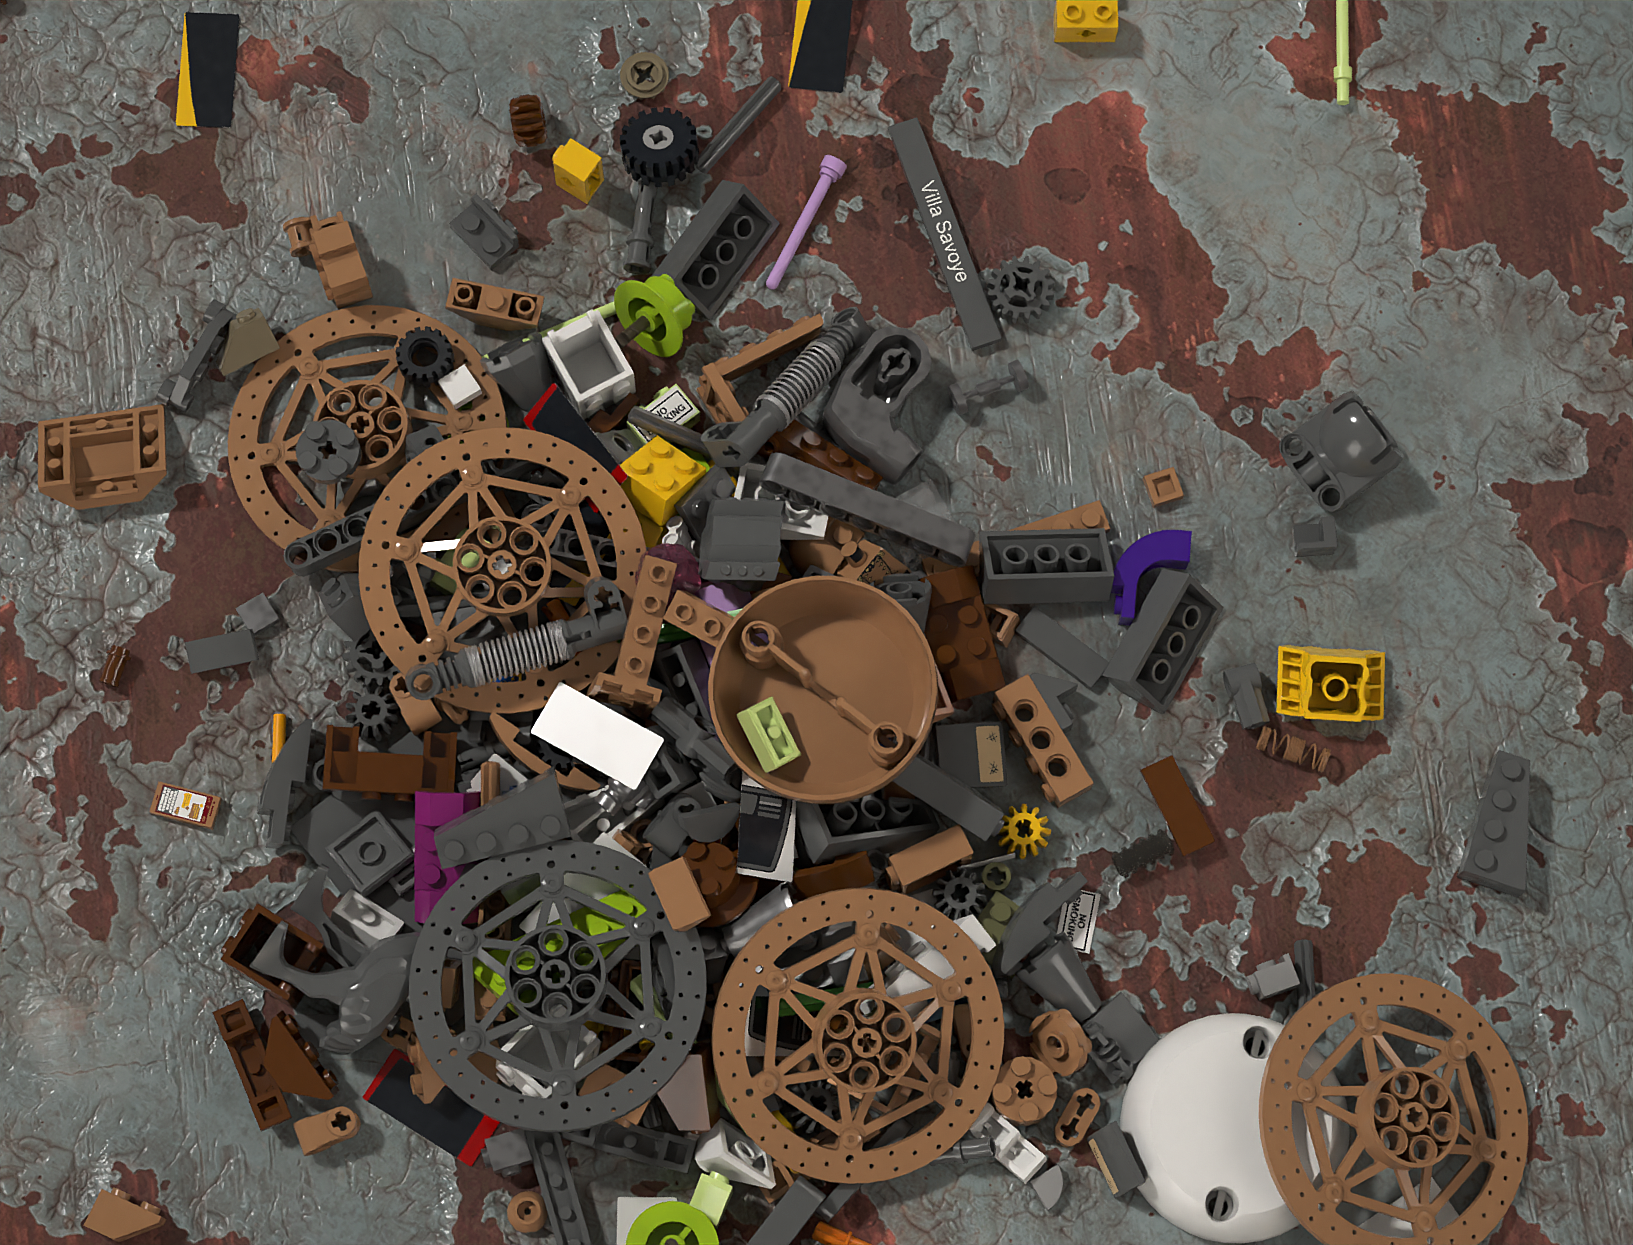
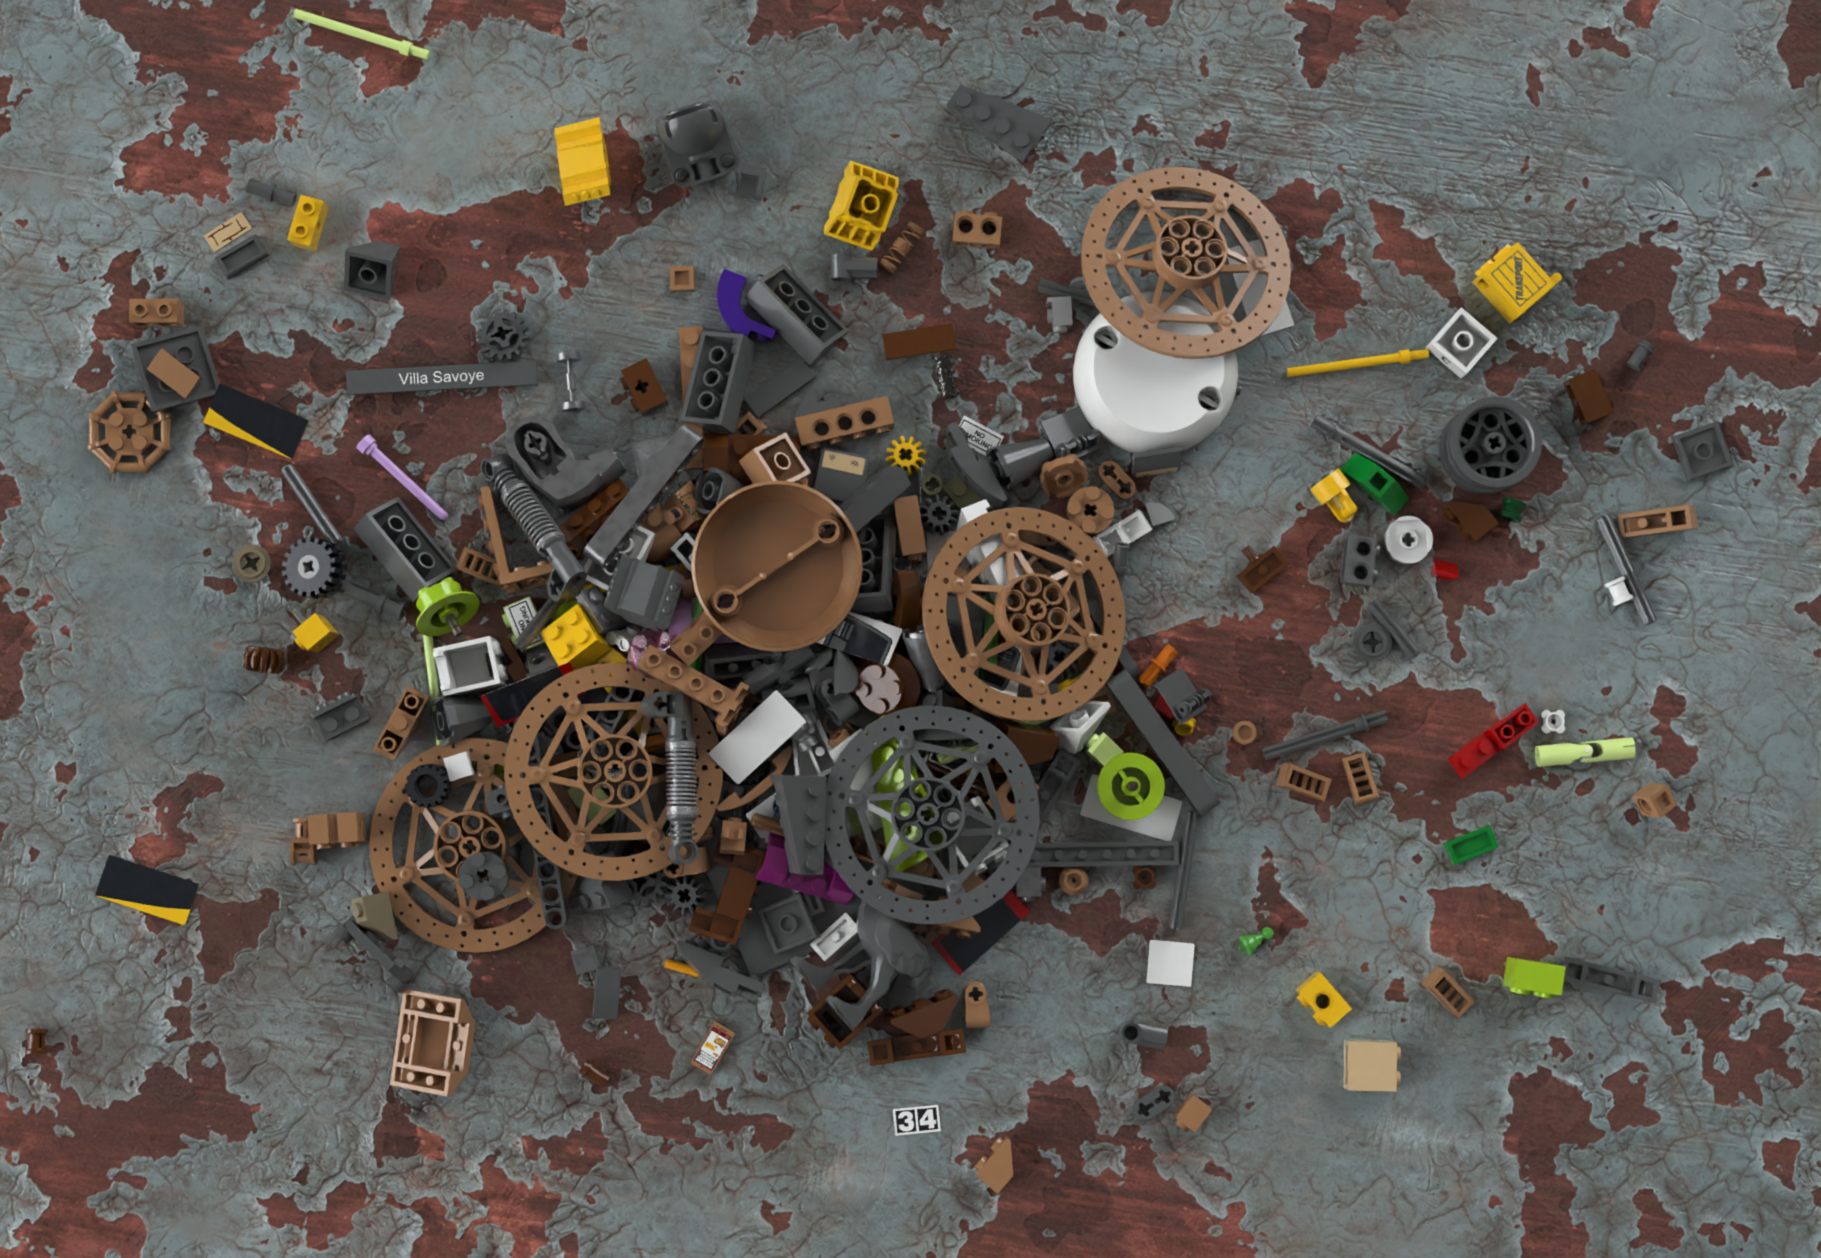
camera: 75 degrees left, 10 degrees up
medium nougat slope [648,857,711,931] -> none
yellowish green slope [737,697,801,772] -> none
none -> dark grey slope [344,241,400,300]
none -> medium nougat slope [456,547,503,588]
none -> yellow slope [555,117,612,206]
none -> reddish brown brick [620,358,669,416]
none -> medium nougat brick [720,817,747,855]
none -> medium nougat slope [739,432,811,484]
none -> white sticker [893,1105,941,1136]
none -> medium nougat brick [952,210,1002,250]

